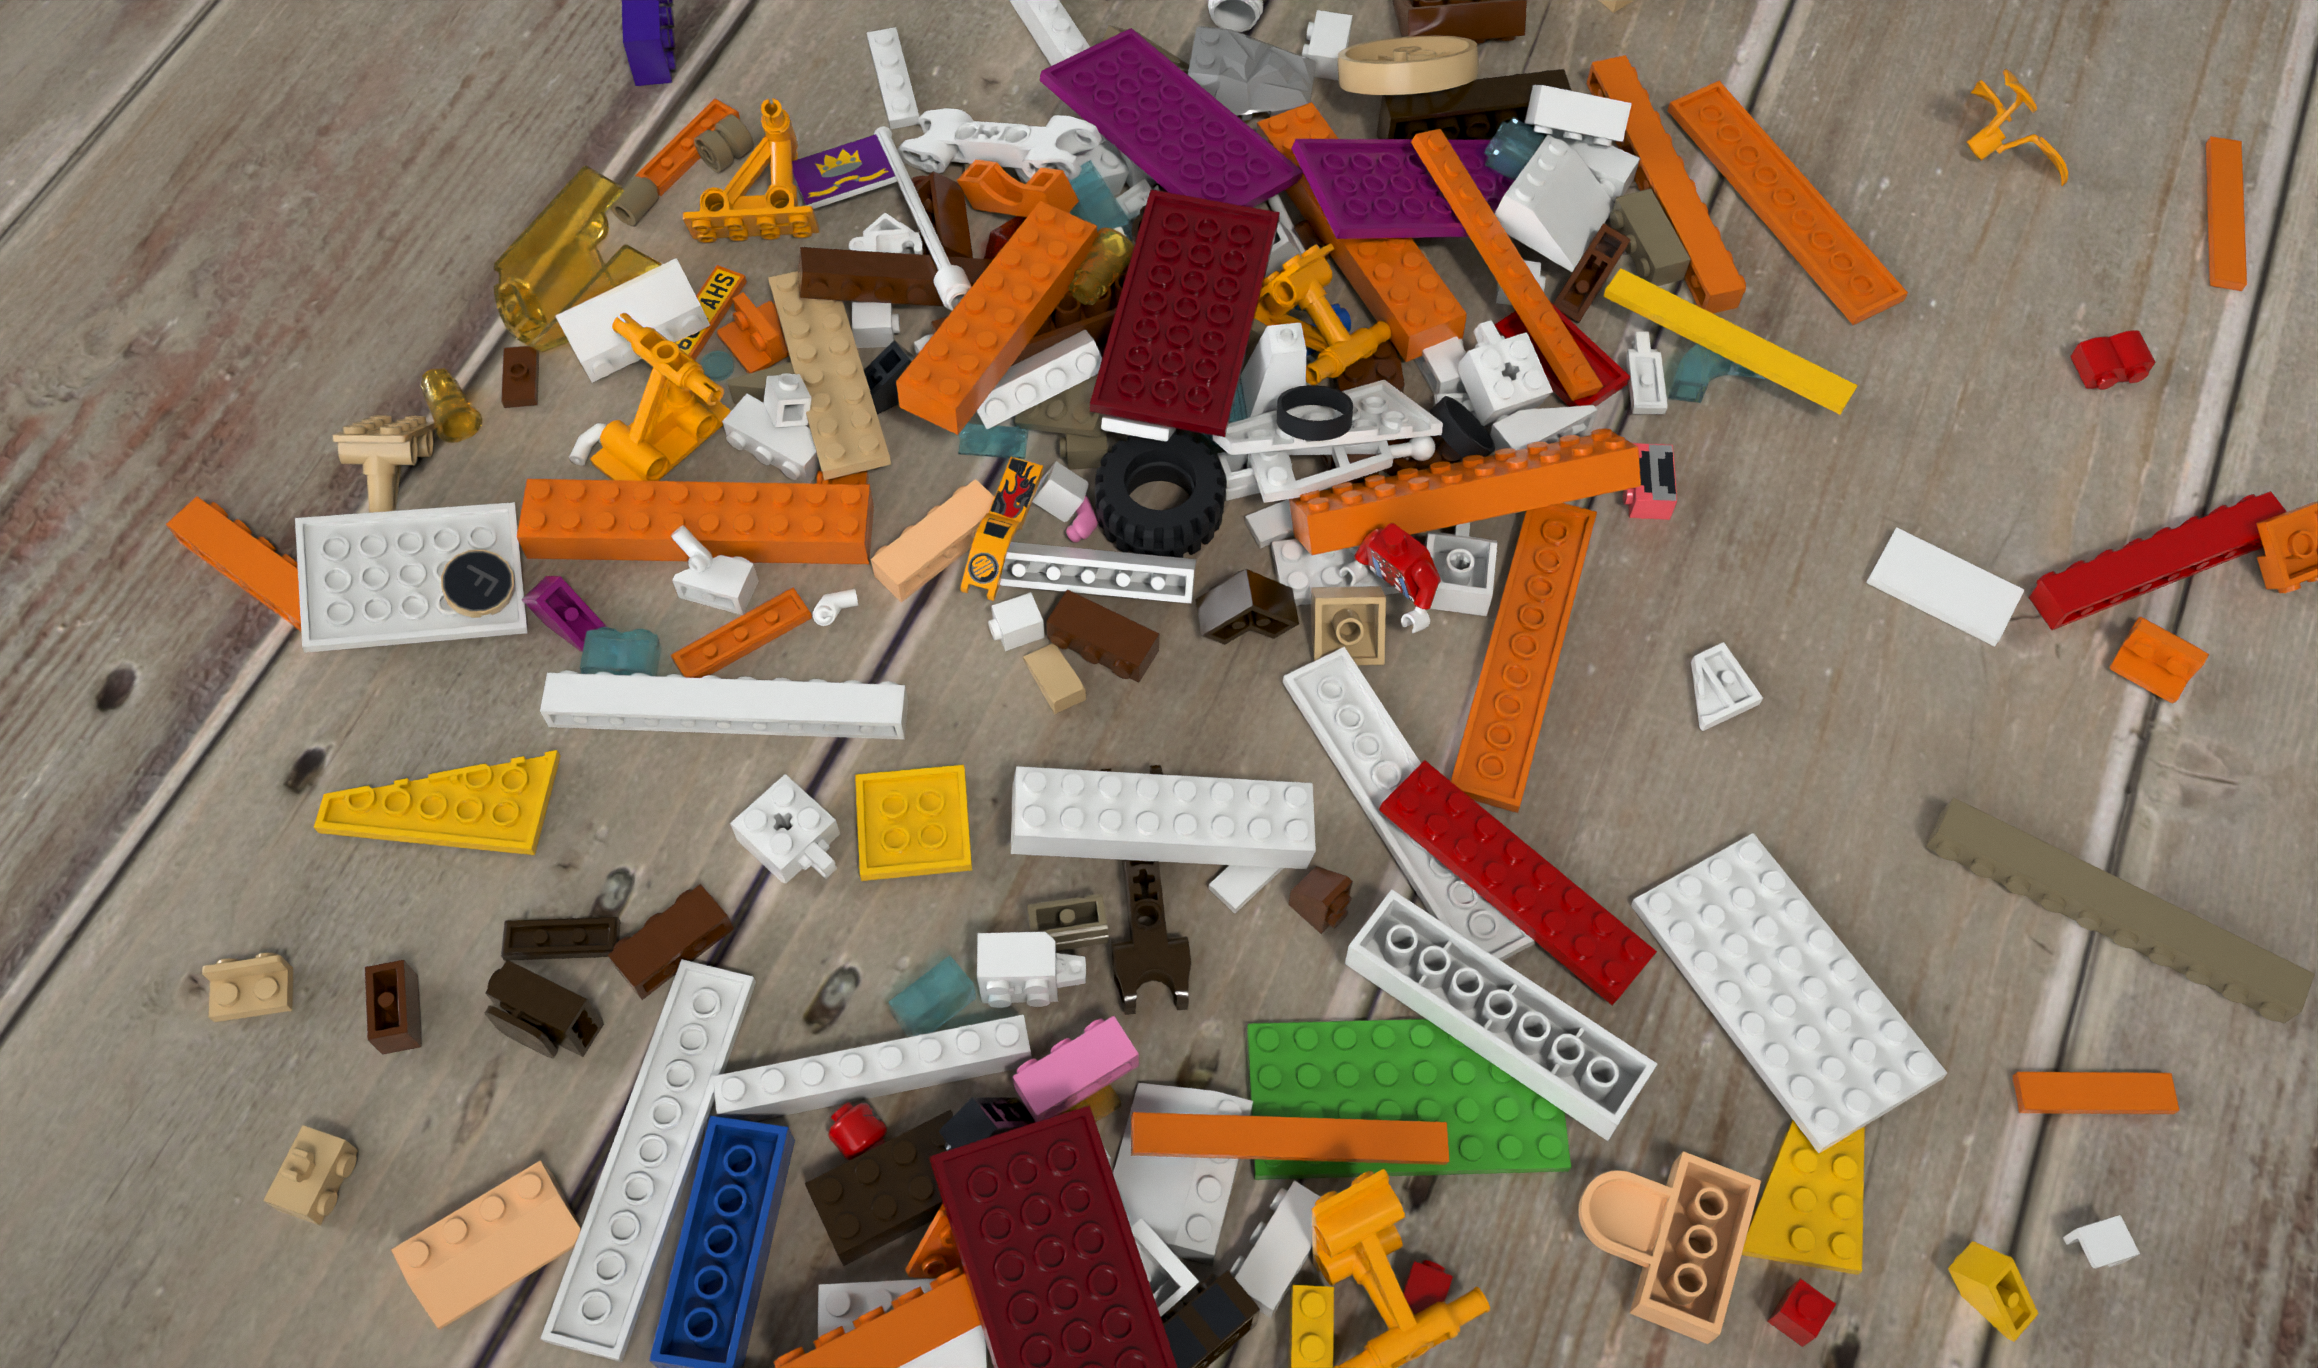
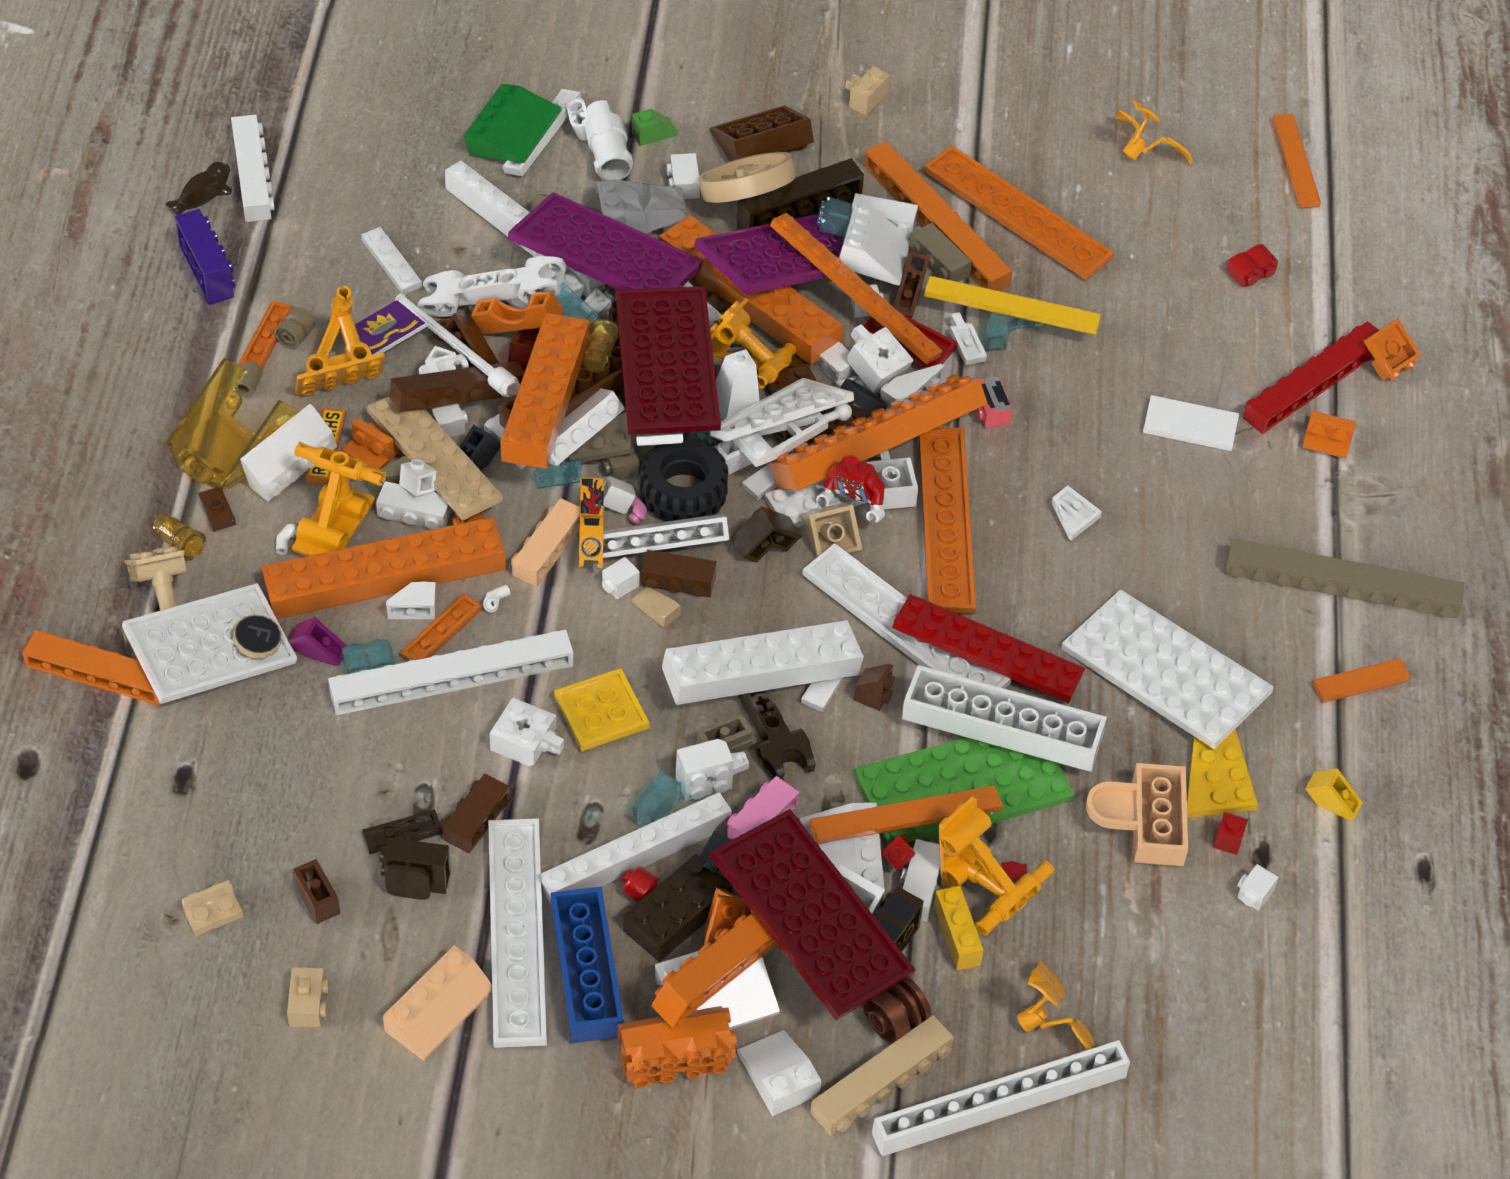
camera: 20 degrees left, 10 degrees down
yellow wing [313,750,561,855] -> none
white arm [671,525,713,573] -> none
black tyre [1276,385,1353,441] -> none
white brick [1525,85,1632,146] -> none
white panel [2063,1215,2140,1269] -> none
none -> red bracket [881,833,916,870]

